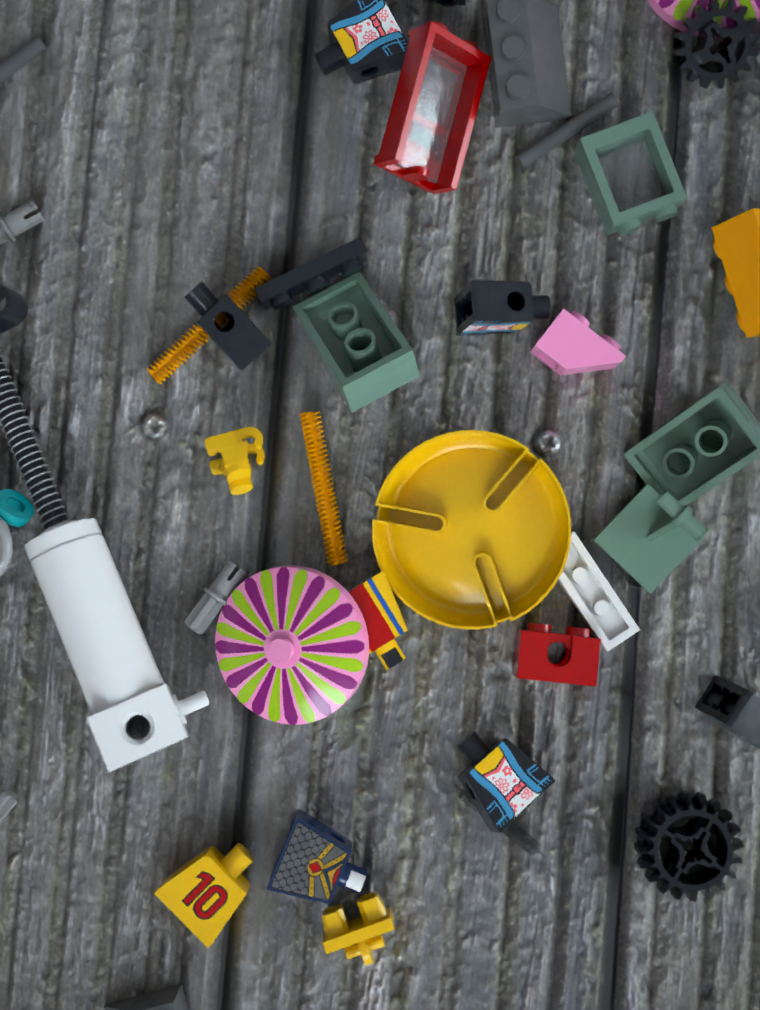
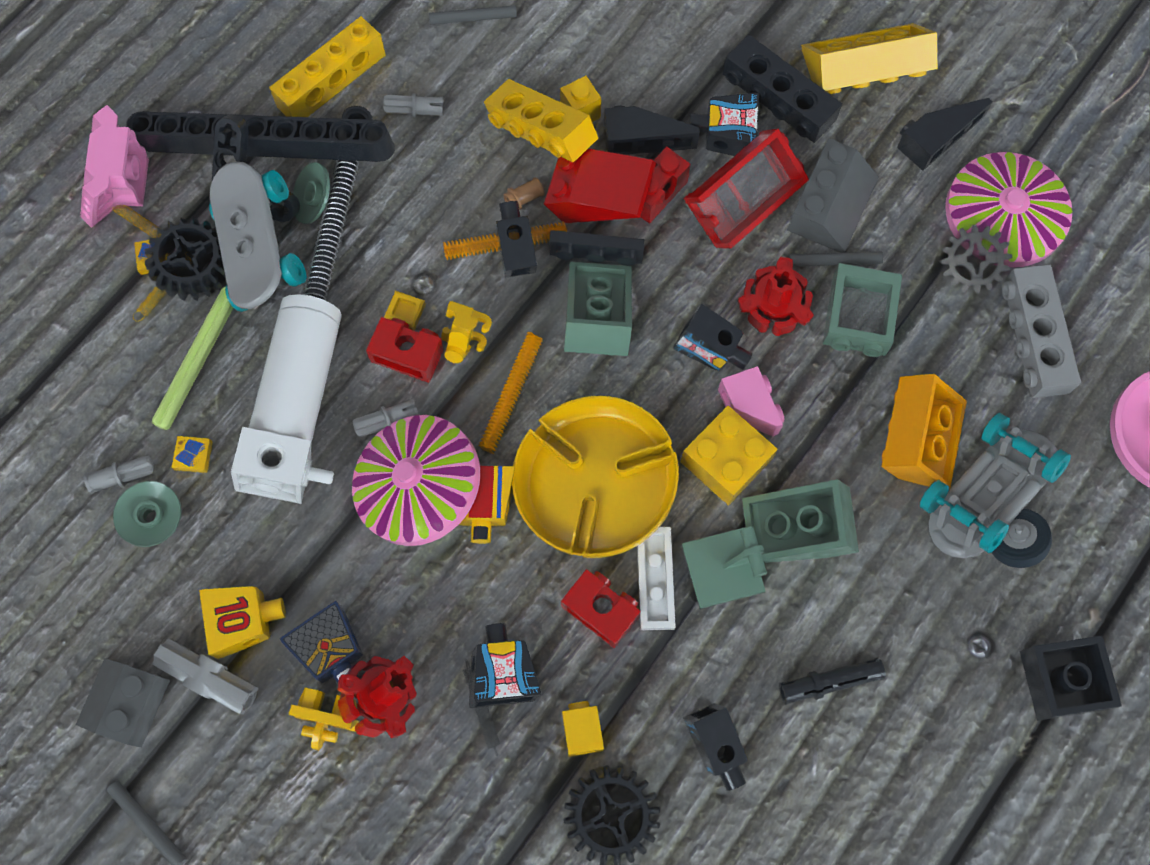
camera: 30 degrees right, 15 degrees down
none -> sand green dish [113,481,182,547]
none -> light grey piece [152,638,259,715]
none -> yellow tile [172,436,213,473]
none -> red piece [337,656,417,739]
none -> red brick [366,317,444,383]
none -> yellow tile [384,290,426,331]
none -> yellow brick [484,79,599,162]
none -> medium nougat pin [503,177,545,210]
none -> red slope [544,148,656,223]
none -> yellow brick [560,75,601,122]
none -> yellow brick [562,701,604,757]
none -> black slope [604,105,700,155]
none -> red brick [640,146,691,224]
none -> yellow brick [680,405,778,506]
none -> red piece [737,257,814,336]

